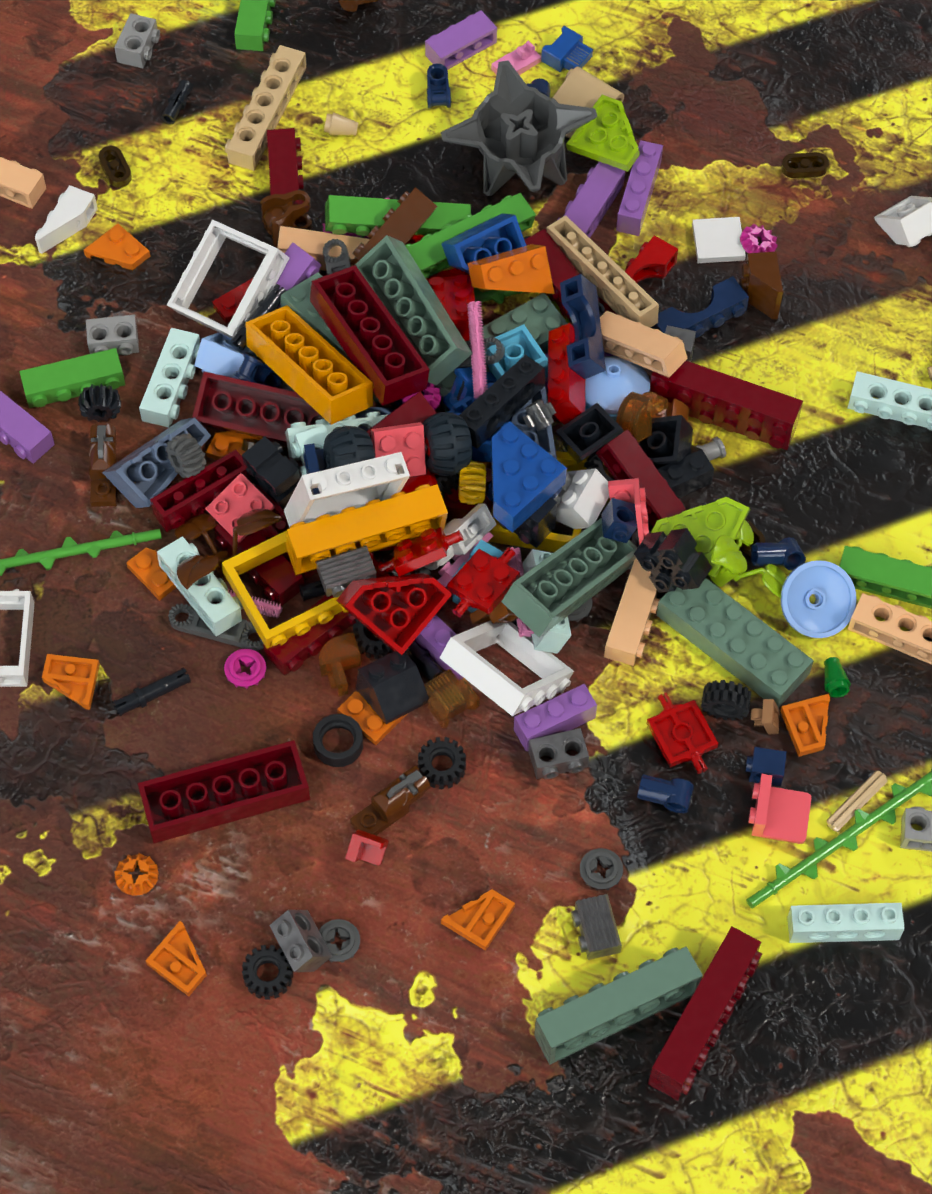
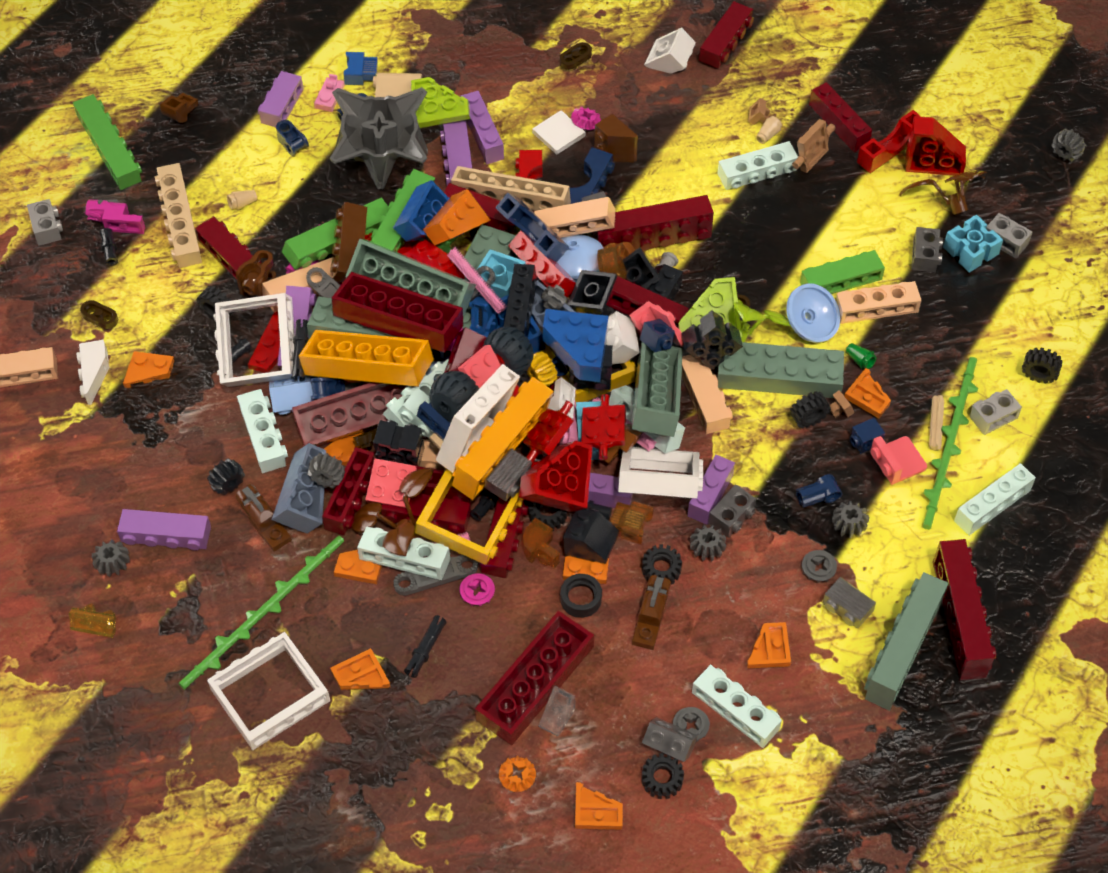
camera: 35 degrees left, 5 degrees down
bright green brick [19,348,125,408] -> none
light grey brick [86,314,139,355] -> none
panel [345,830,389,866] -> none
red plate [647,692,718,774] -> none
dark blue piece [751,537,806,571] -> none
none -> dark pink plate [86,199,145,234]
none -> black tyre [196,286,234,322]
none -> black pin [231,338,252,363]
none -> clear slope [538,686,575,736]
none -> dark grey gear [690,524,726,561]
none -> light aqua brick [692,664,782,748]
none -> dark grey gear [832,500,869,539]

